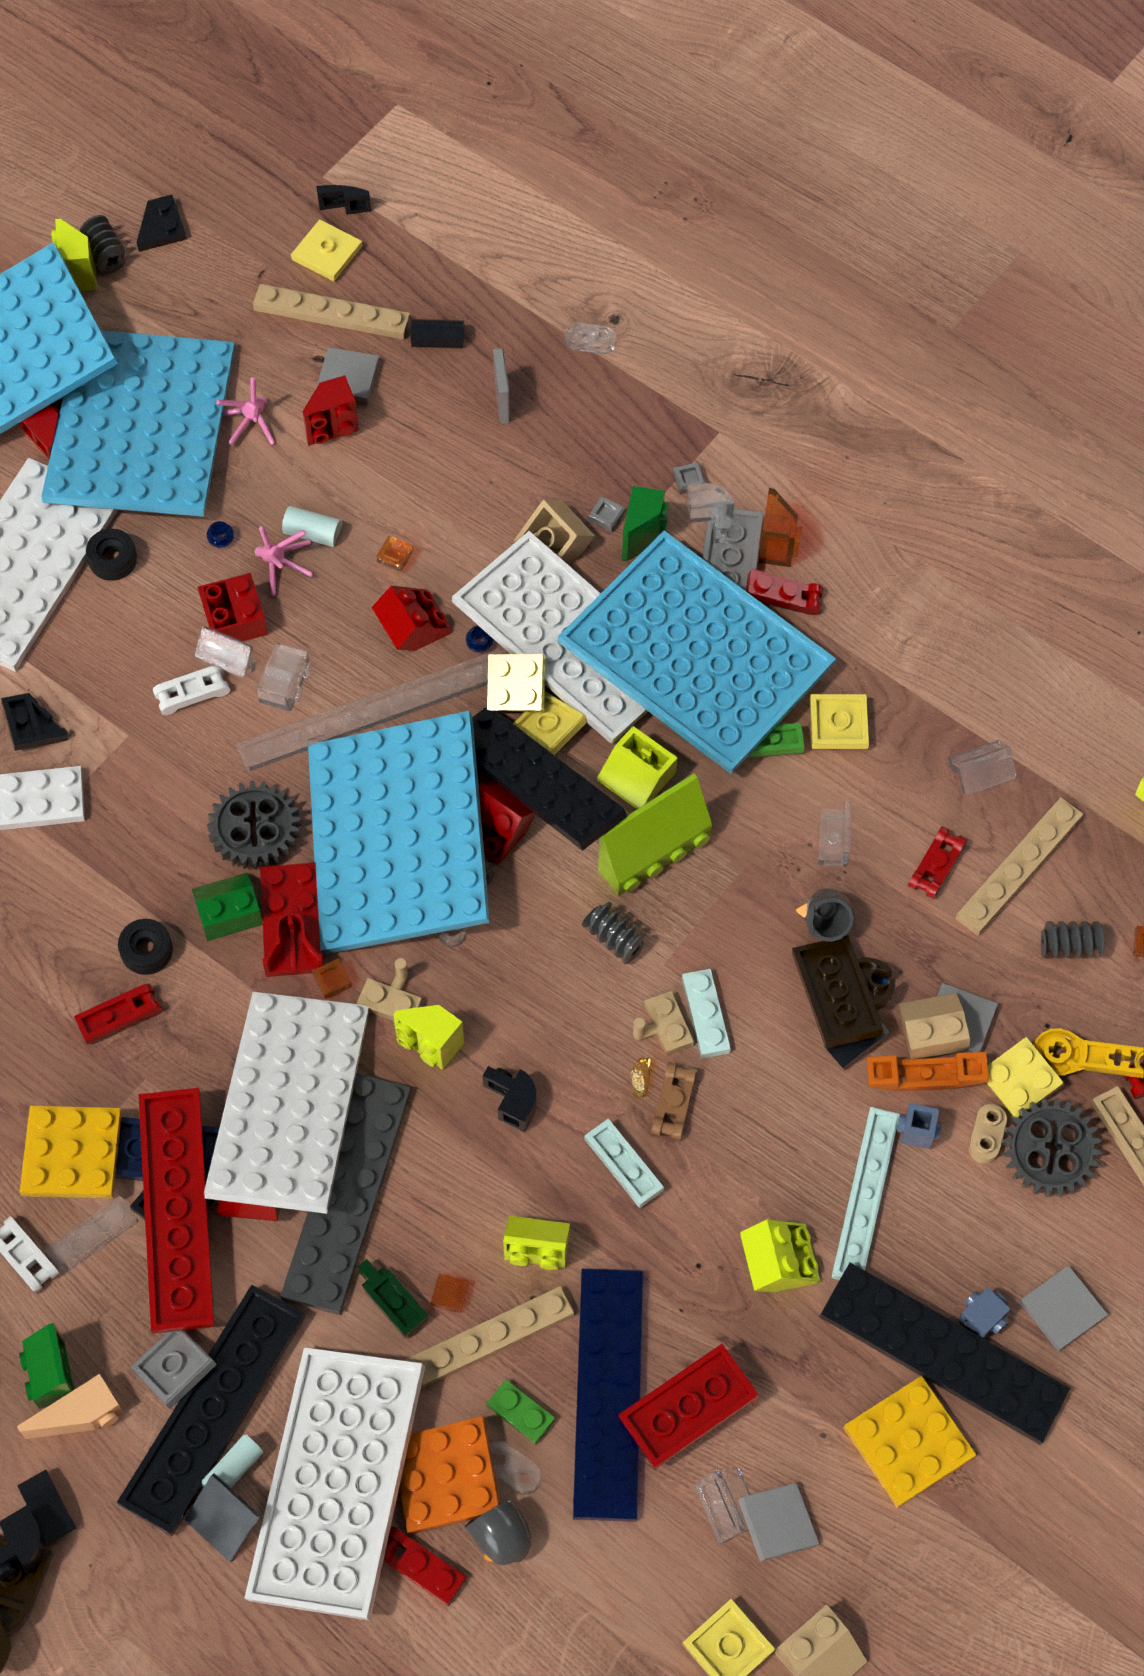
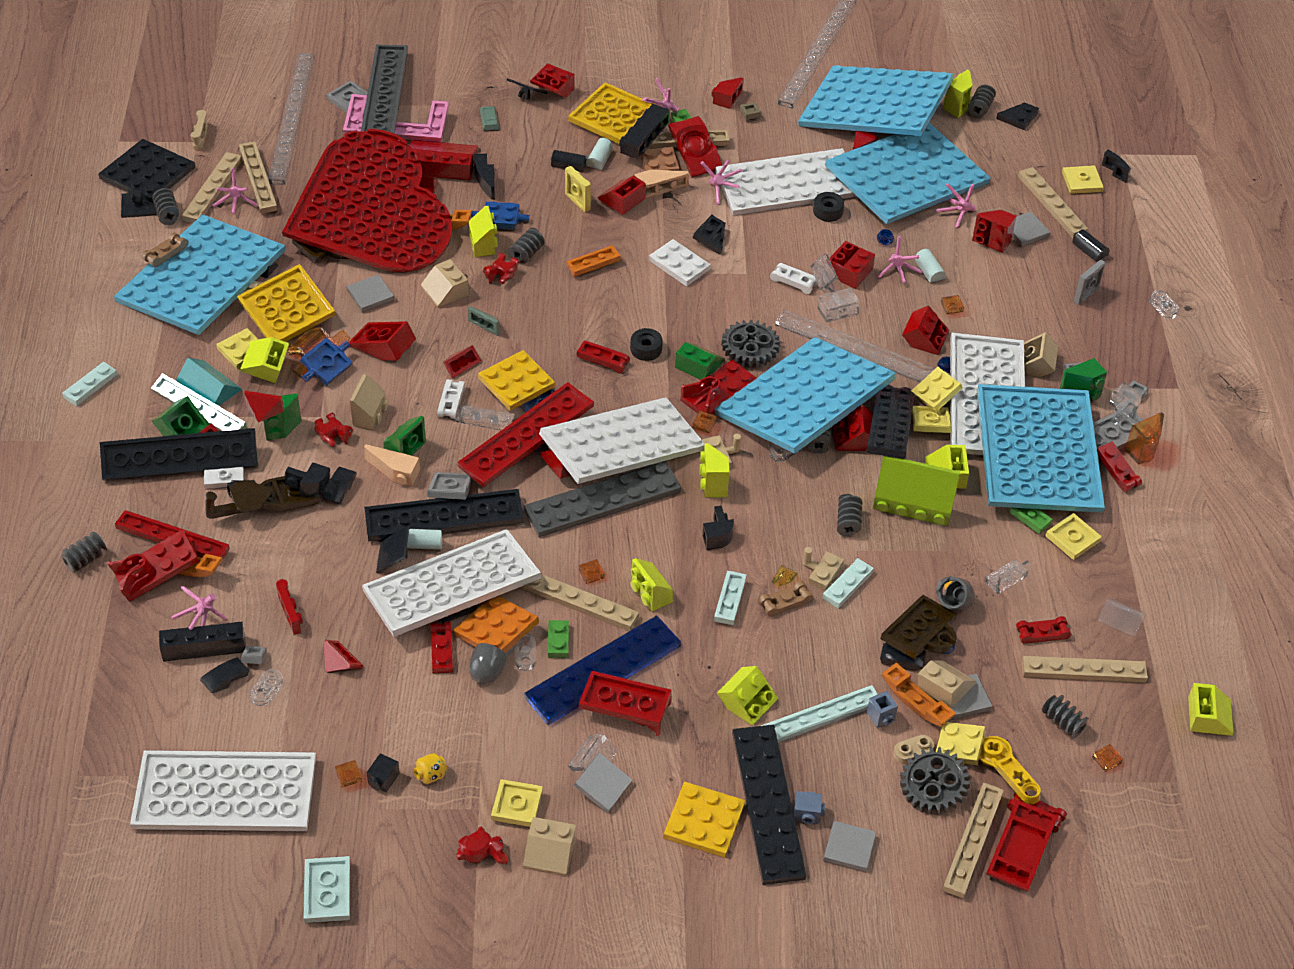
camera: 50 degrees right, 15 degrees down
dark green hinge [357,1259,429,1338] -> none

